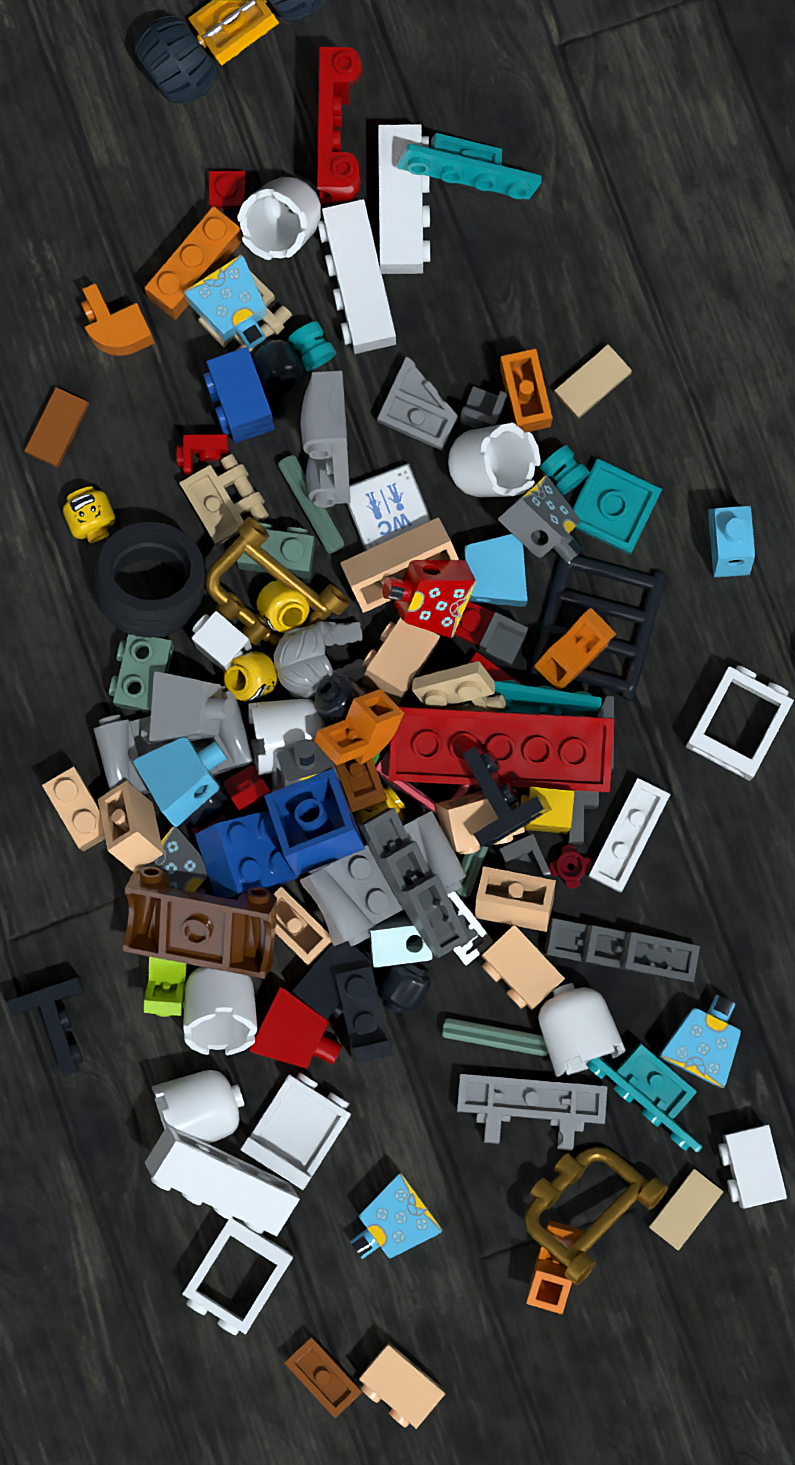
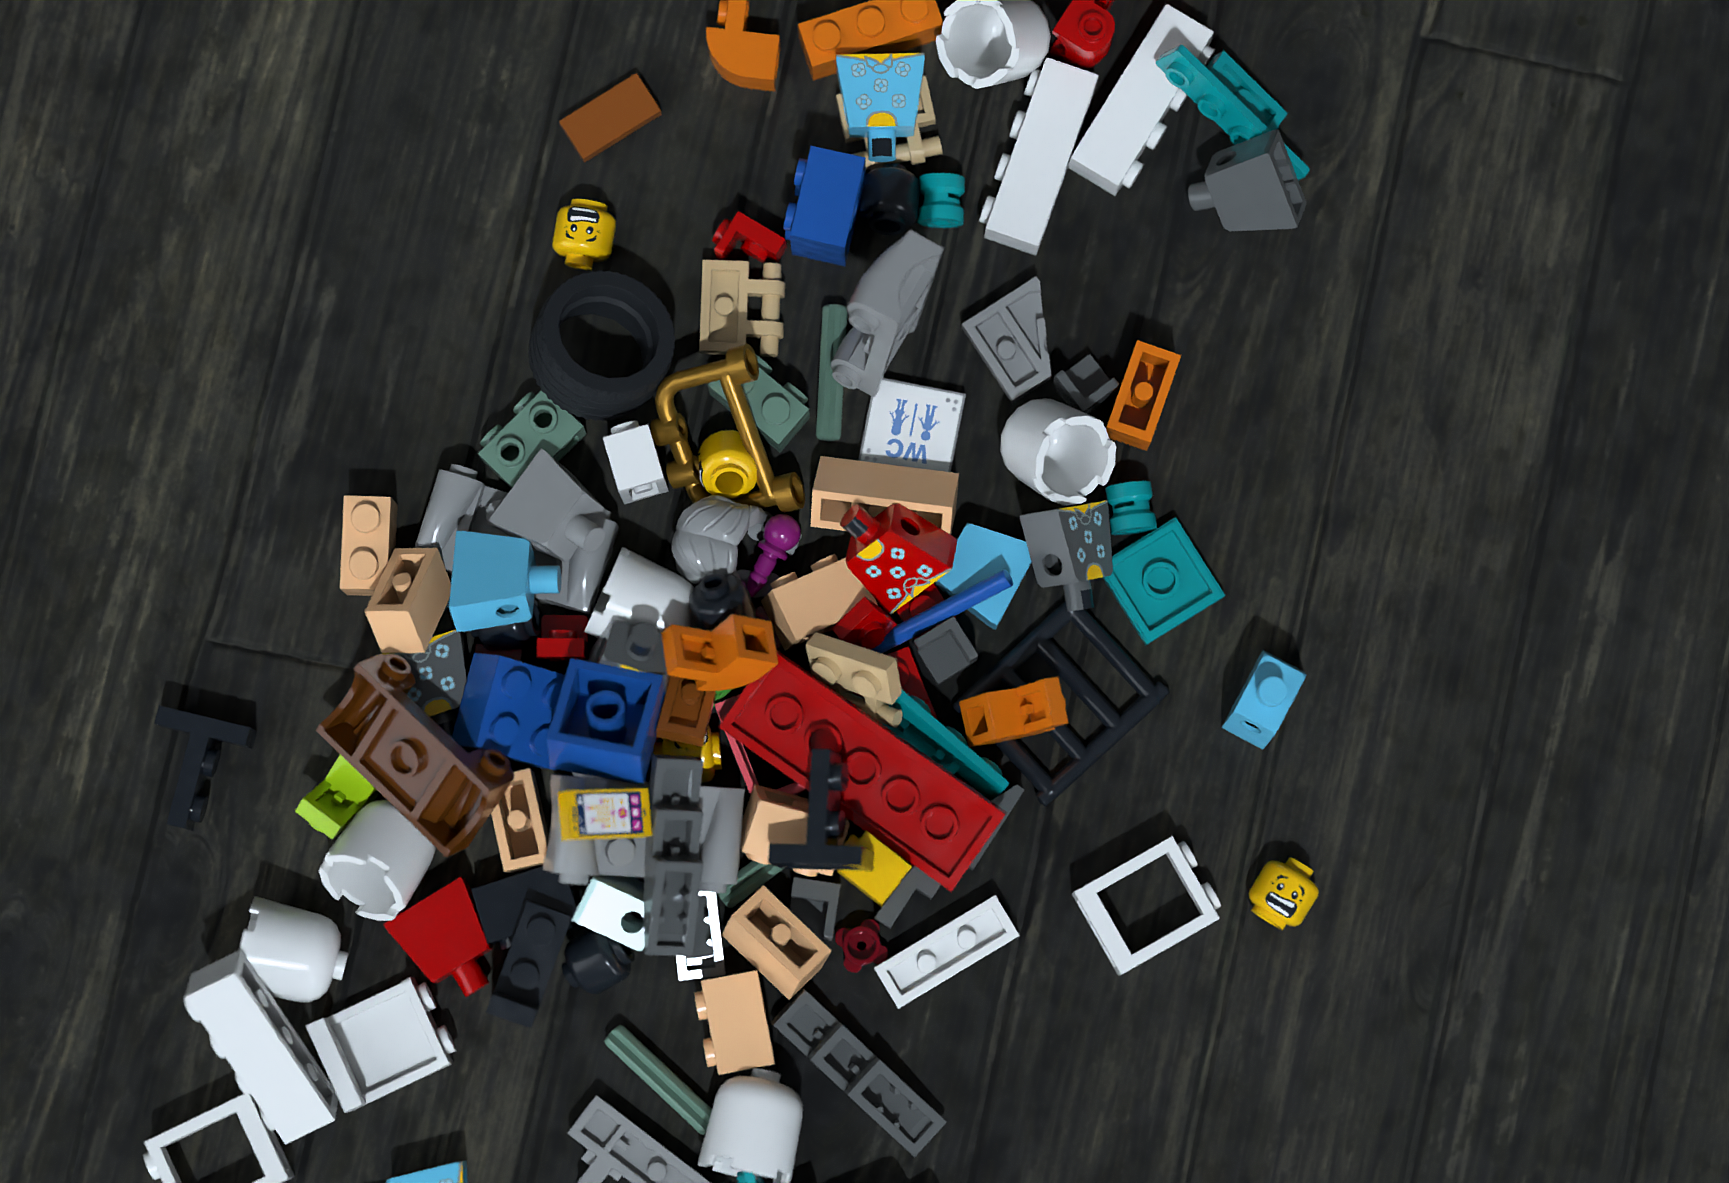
camera: 30 degrees right, 0 degrees up
yellow head [223,651,277,702] -> none
tan tile [554,345,632,420] -> none
none -> tile [557,788,652,841]
none -> magenta bar [747,514,801,598]
none -> red plate [832,596,897,650]
none -> blue bar [871,569,1013,654]
none -> dark grey torso [1188,129,1307,231]

